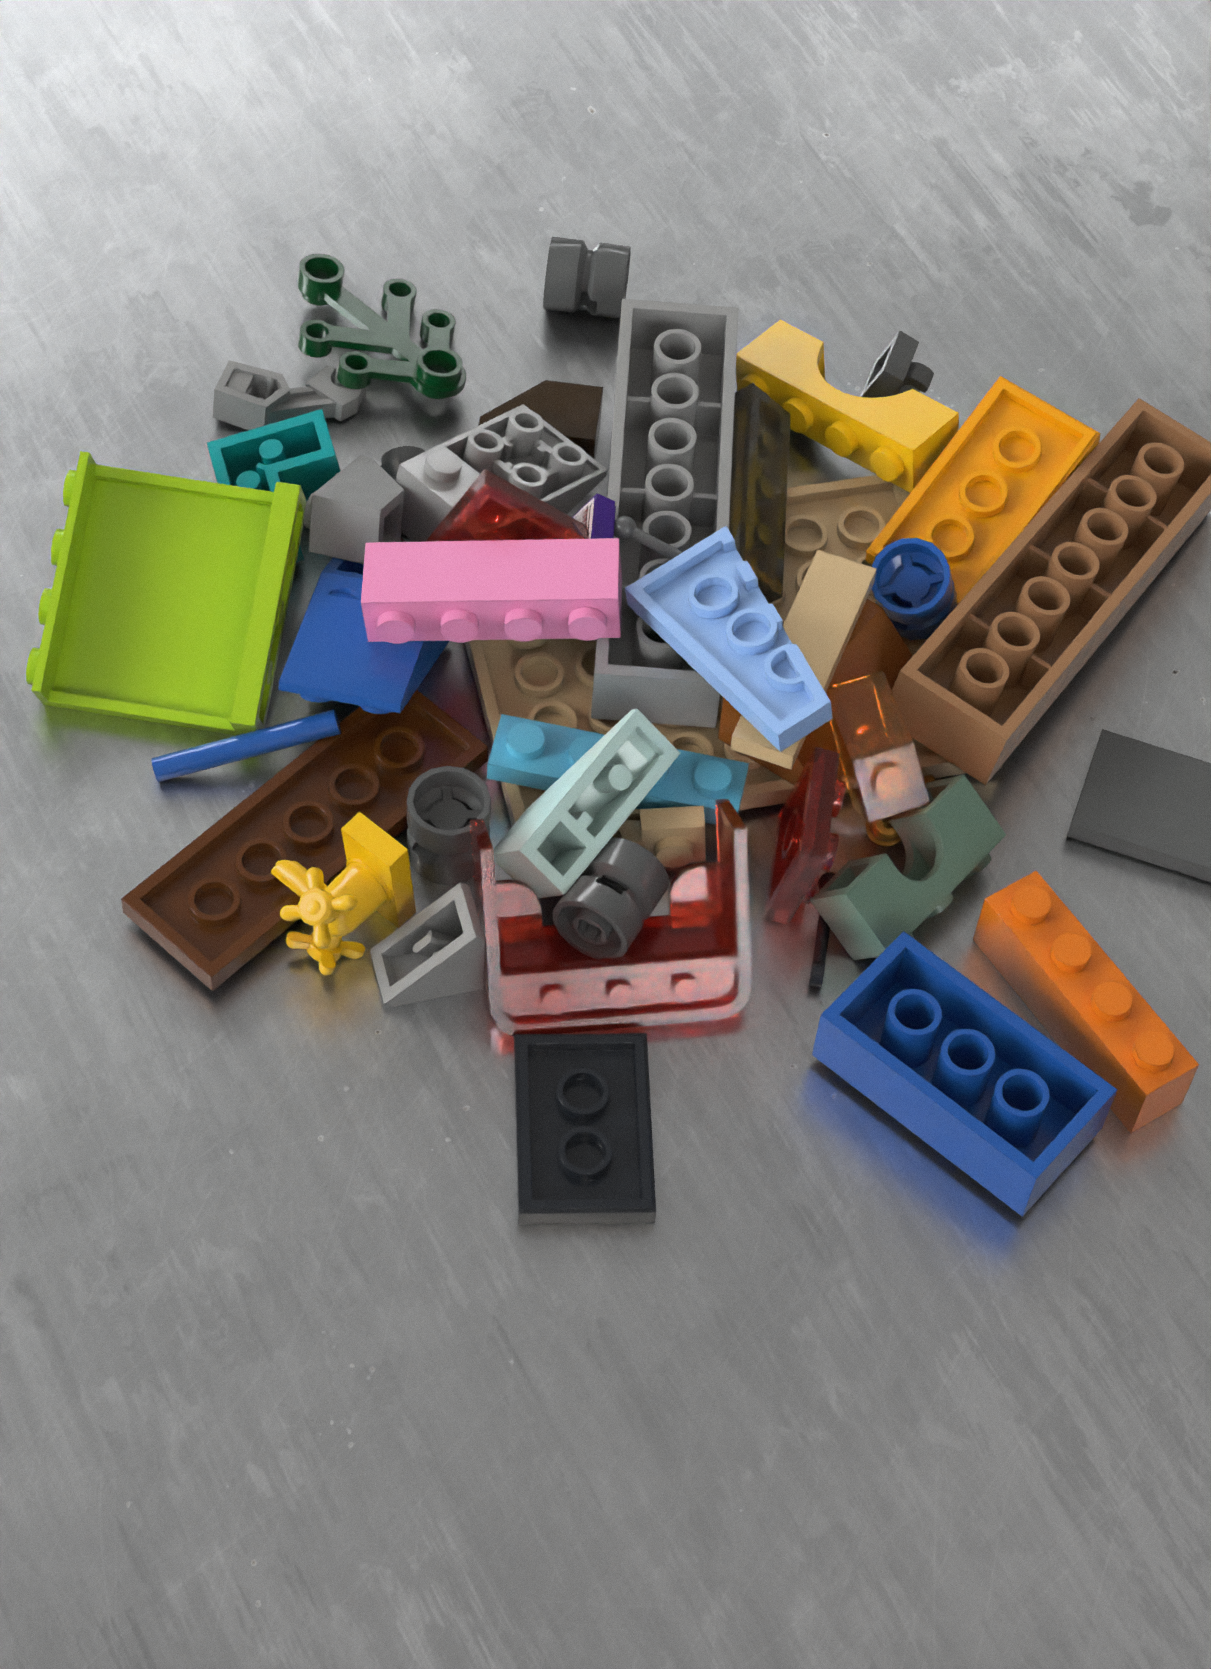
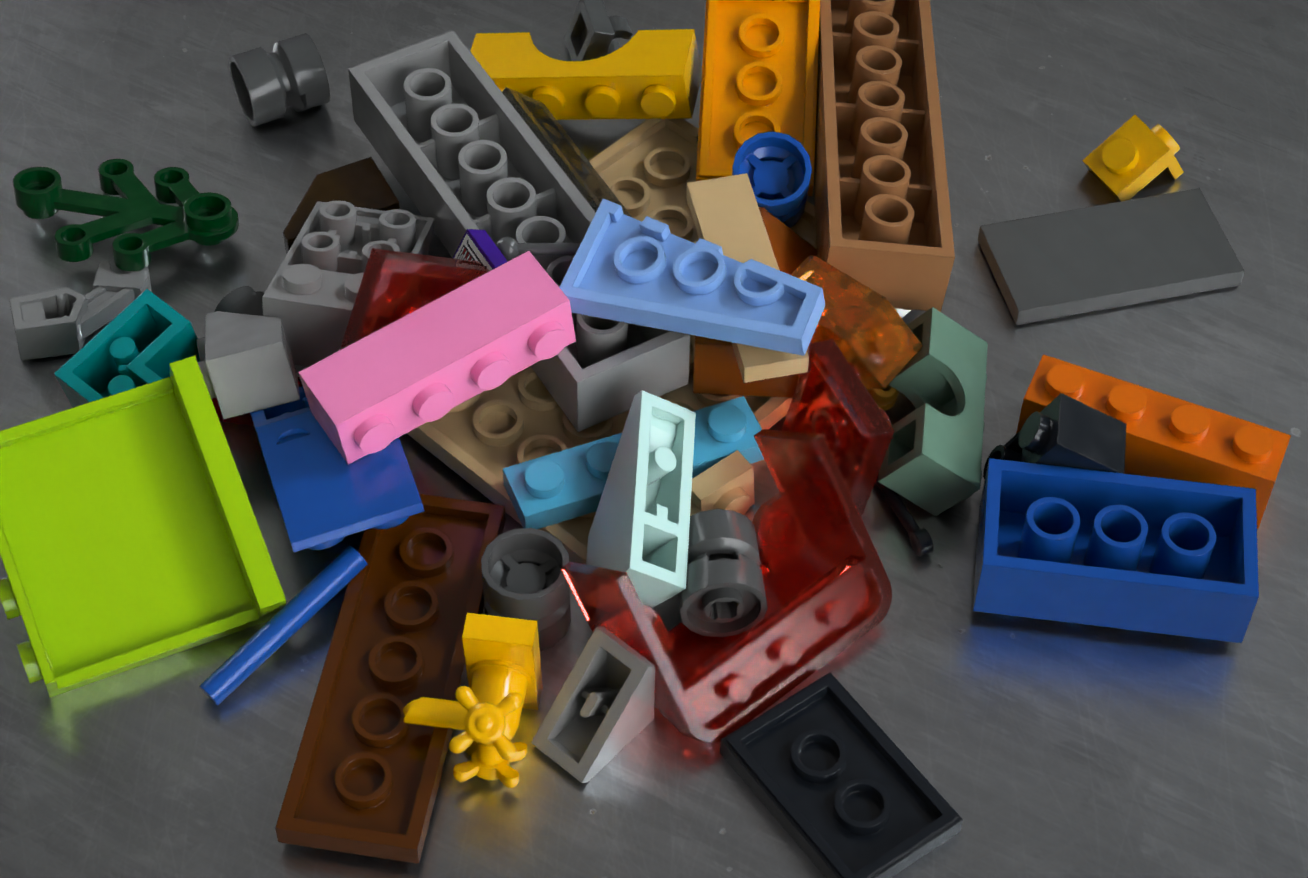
camera: 30 degrees left, 5 degrees down
none -> black slope [983,393,1127,479]

